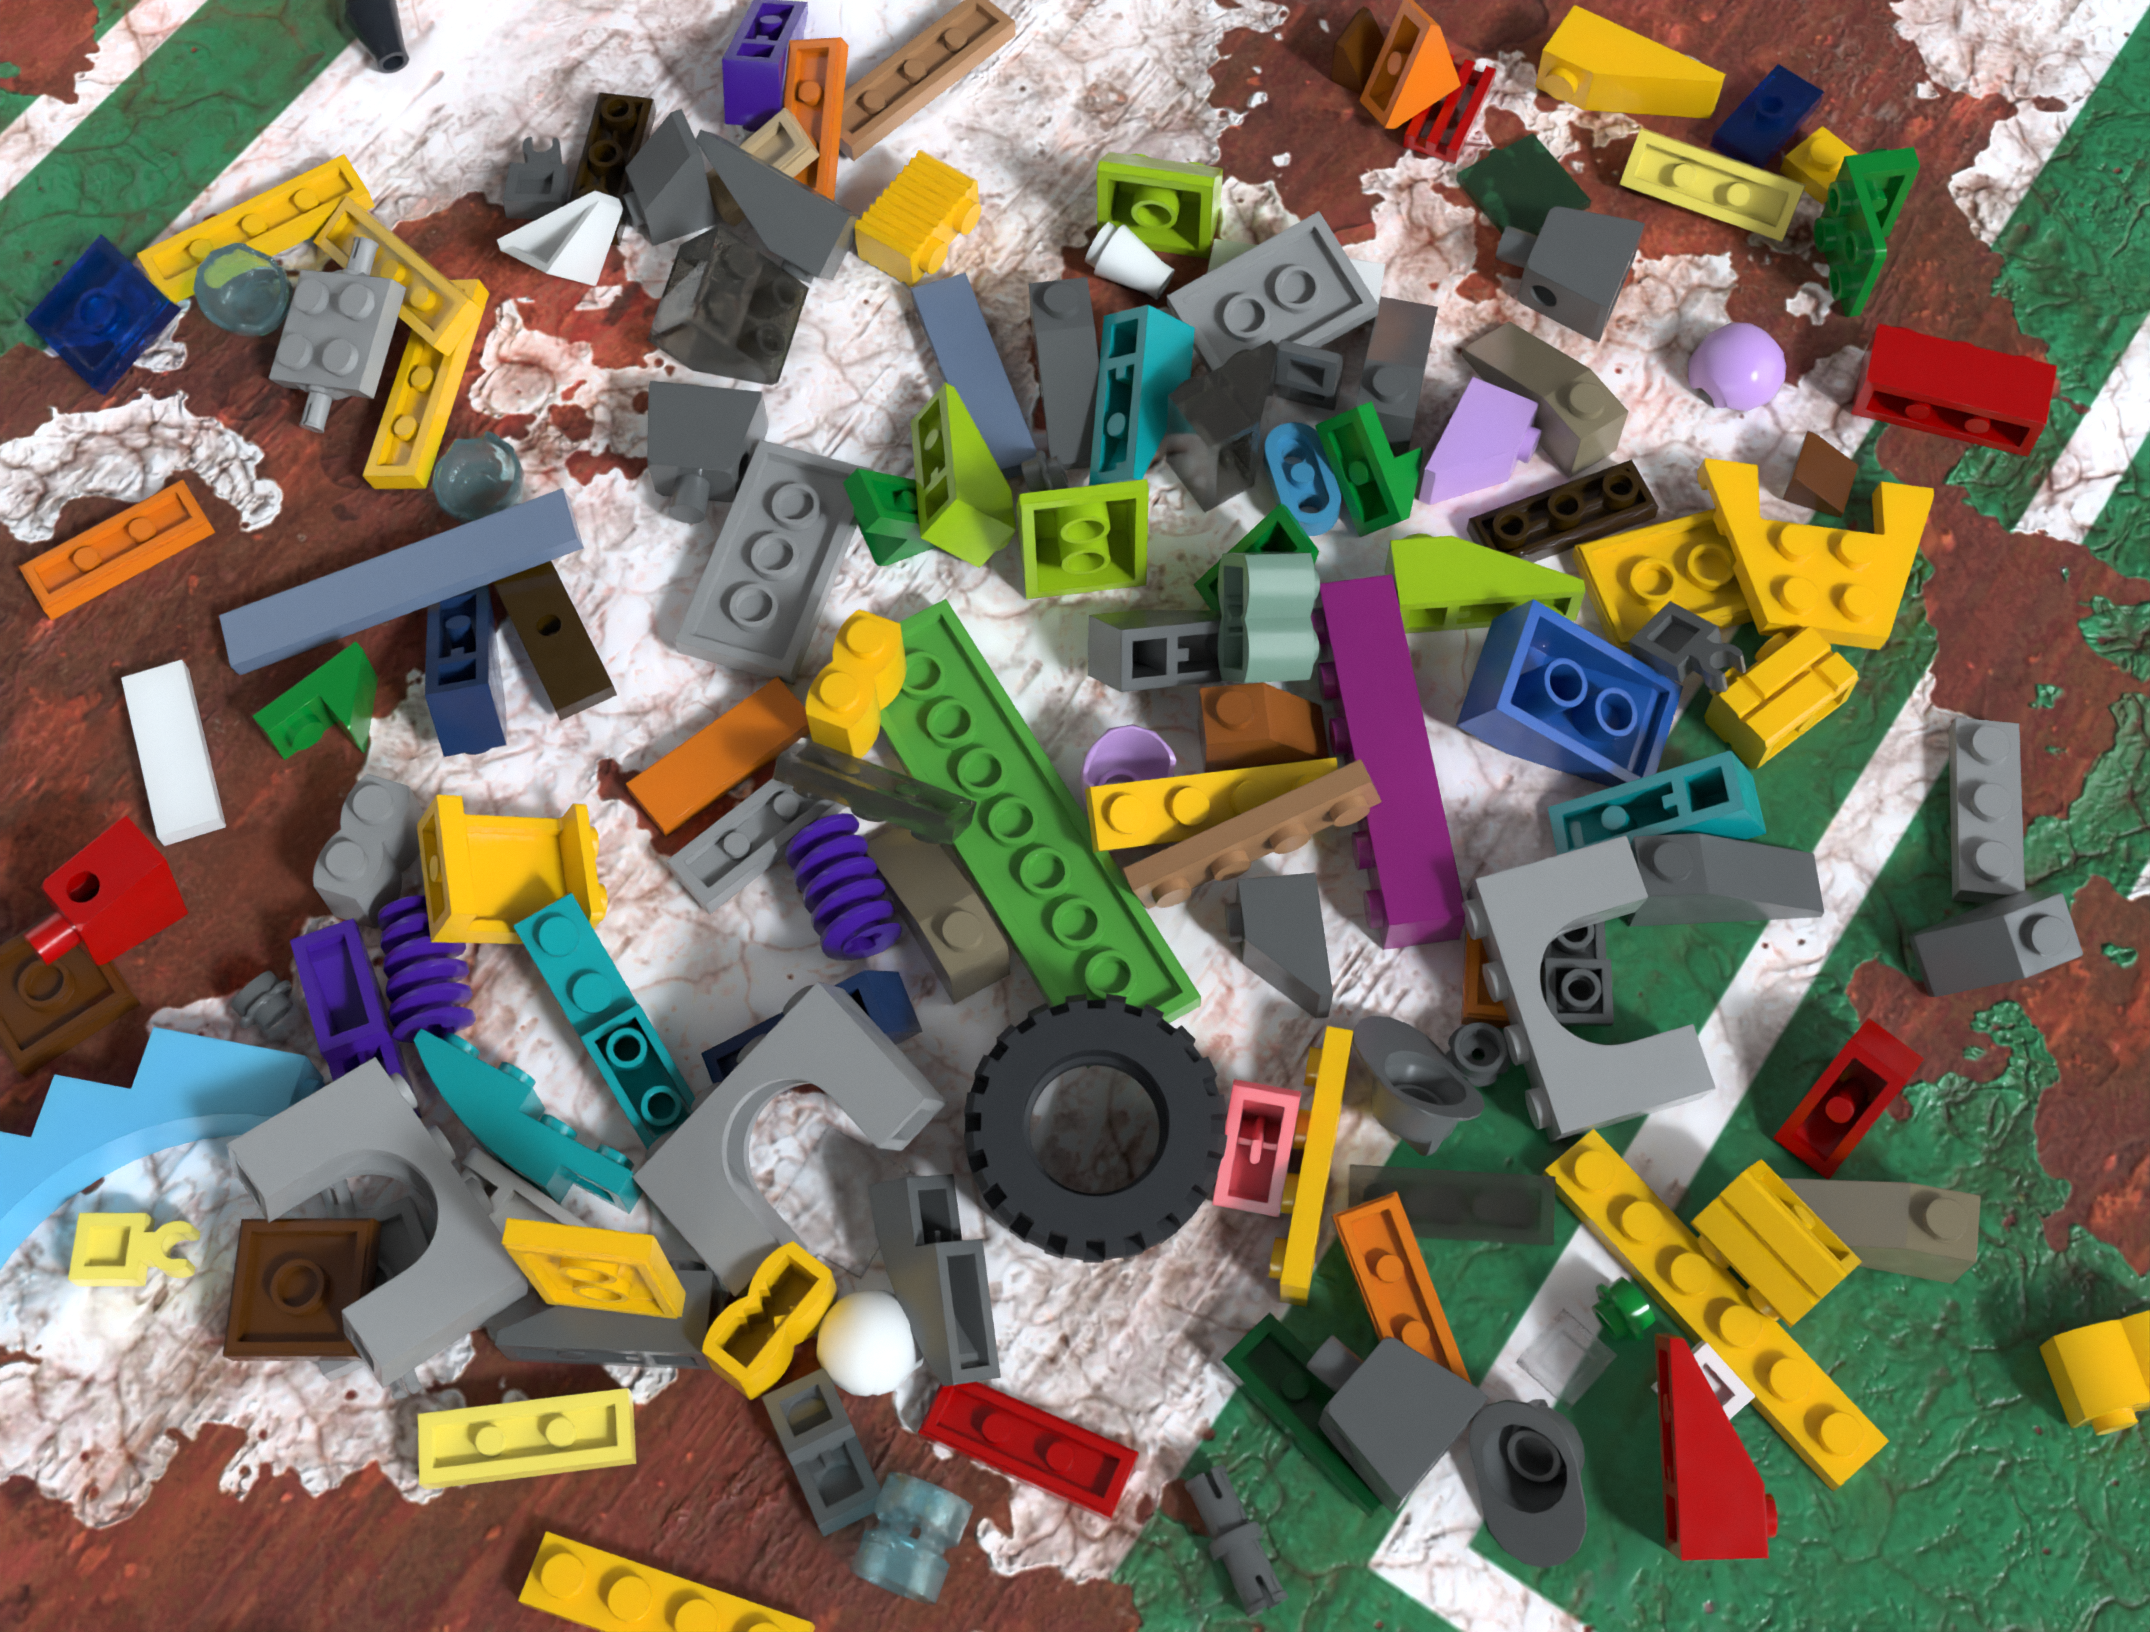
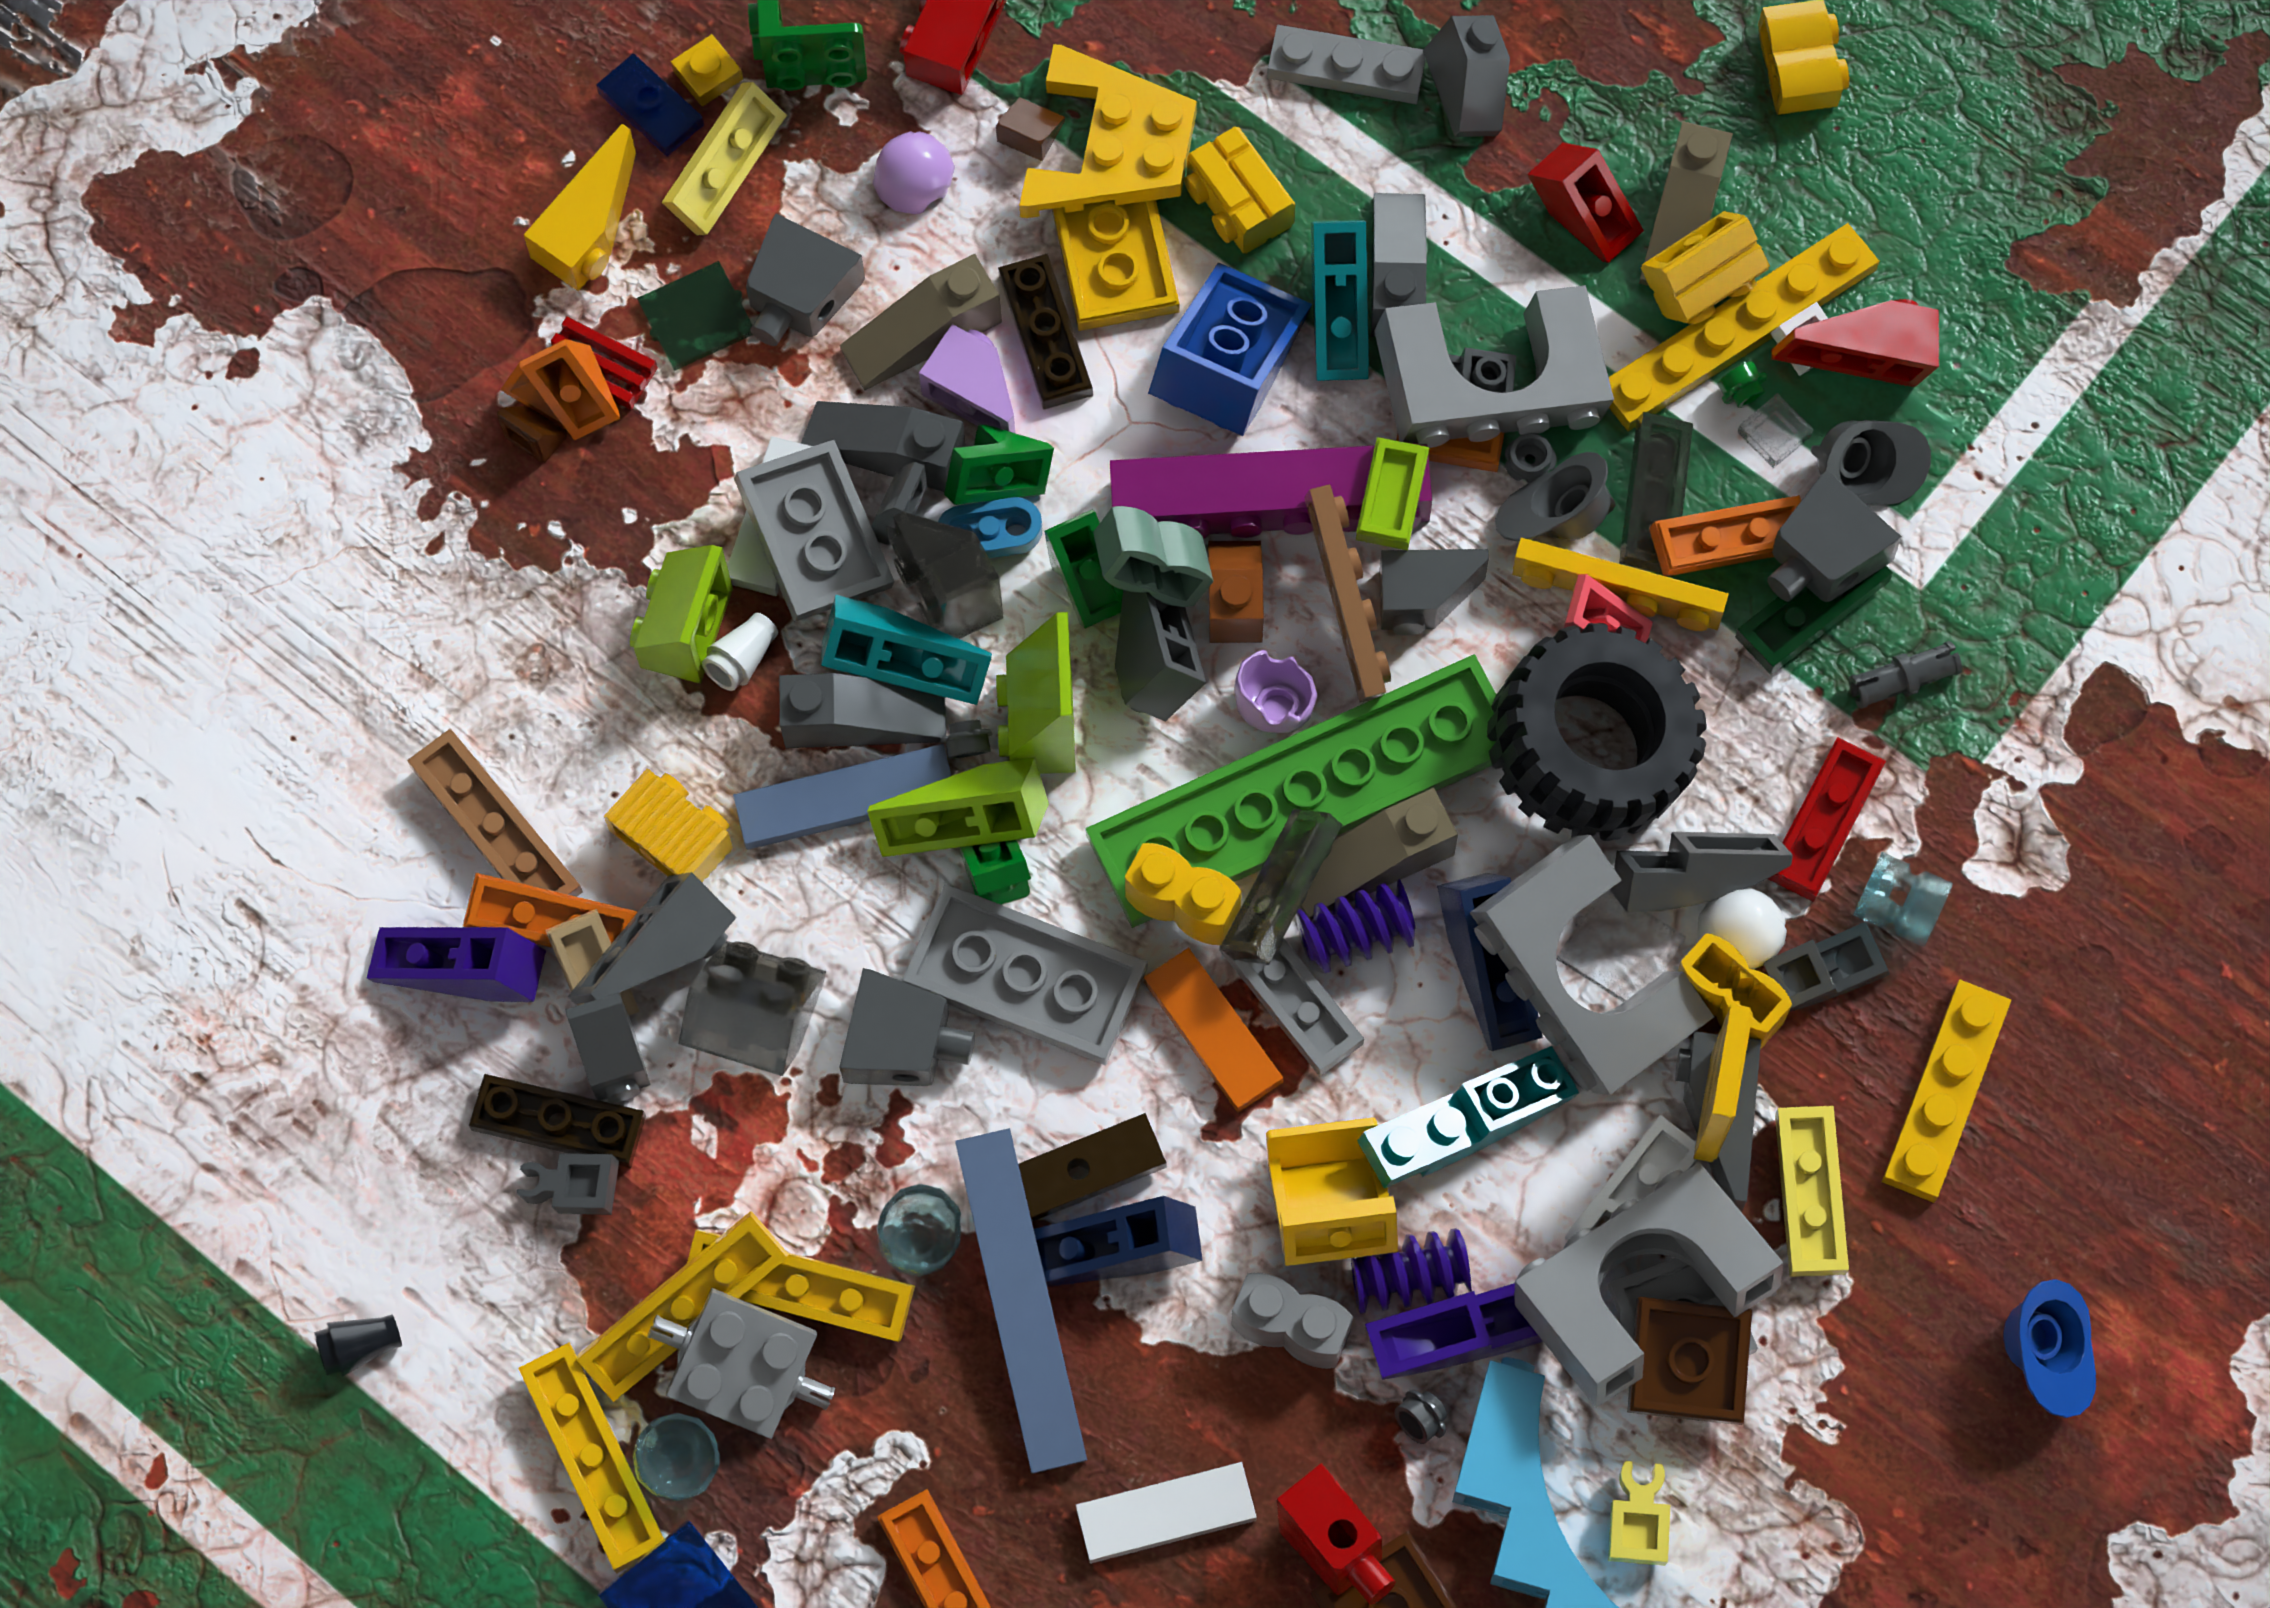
camera: 85 degrees left, 5 degrees up
green slope [252,641,378,761] -> none
teal slope [413,1029,644,1214] -> none
white slope [497,191,623,286] -> none
yellow plate [1085,757,1338,853] -> none
lime slope [1385,533,1586,634] -> none
dark grey plate [1629,601,1746,692] -> none
none -> lime tile [1356,437,1429,551]

